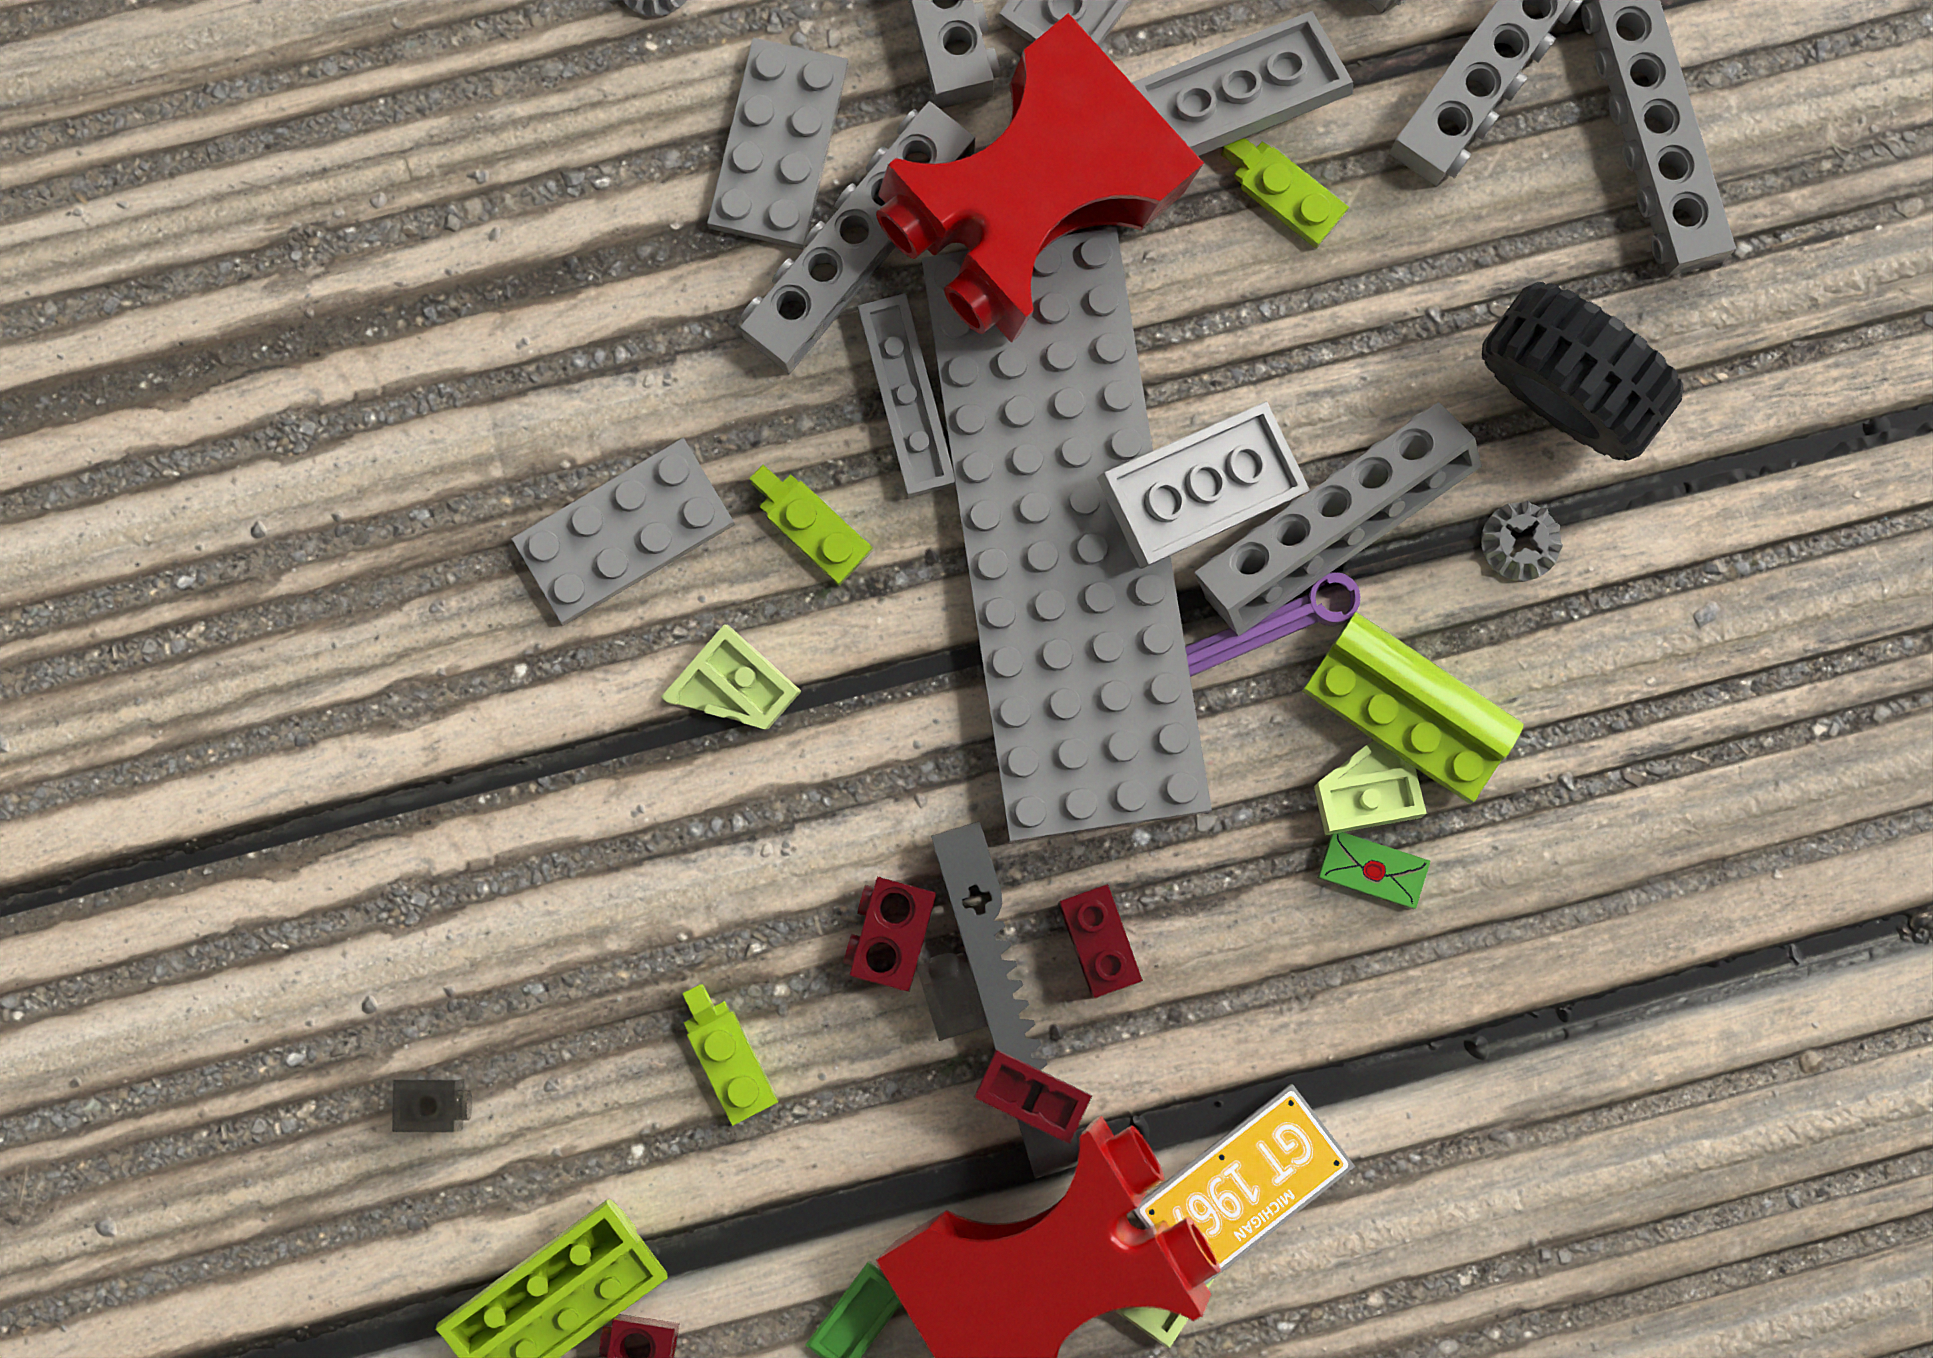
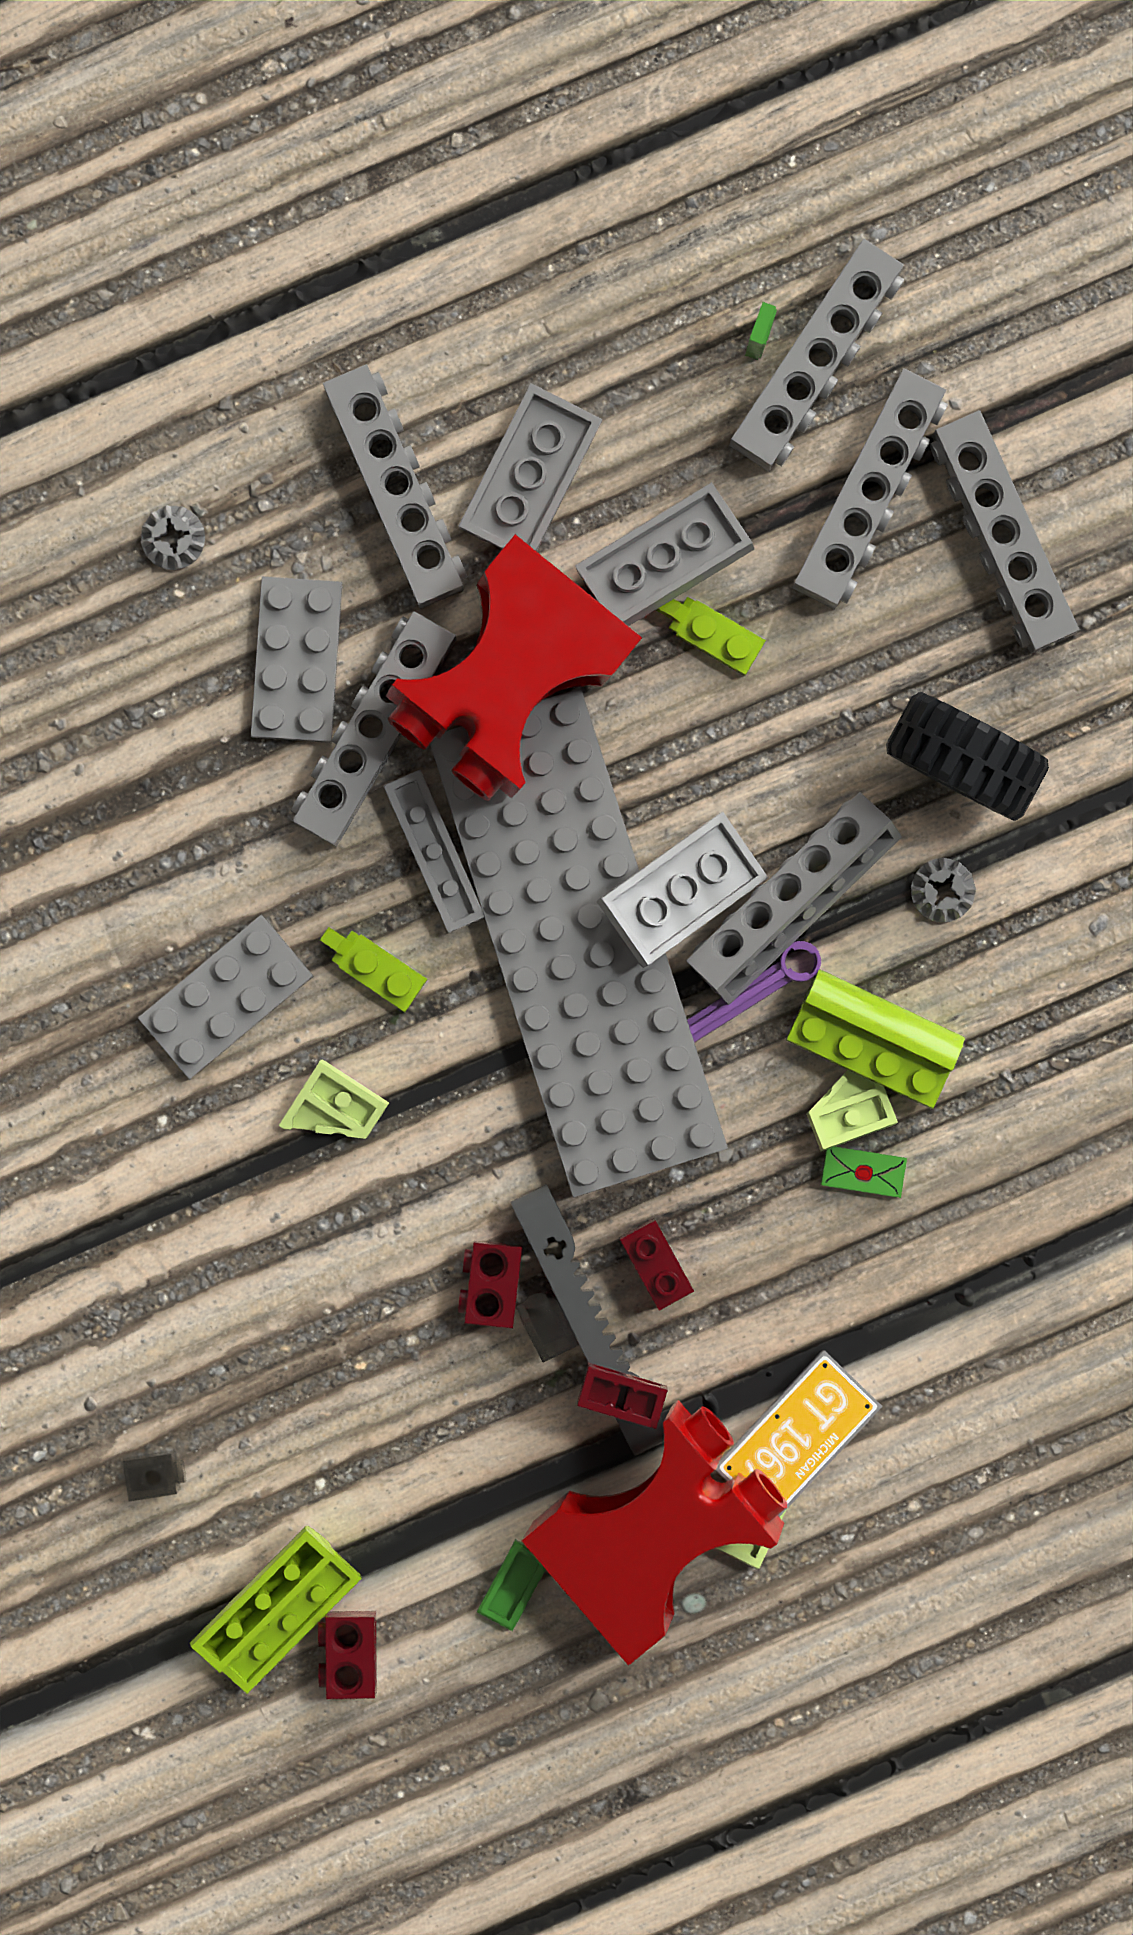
camera: 15 degrees left, 5 degrees up
lime hinge [682,984,779,1126] -> none

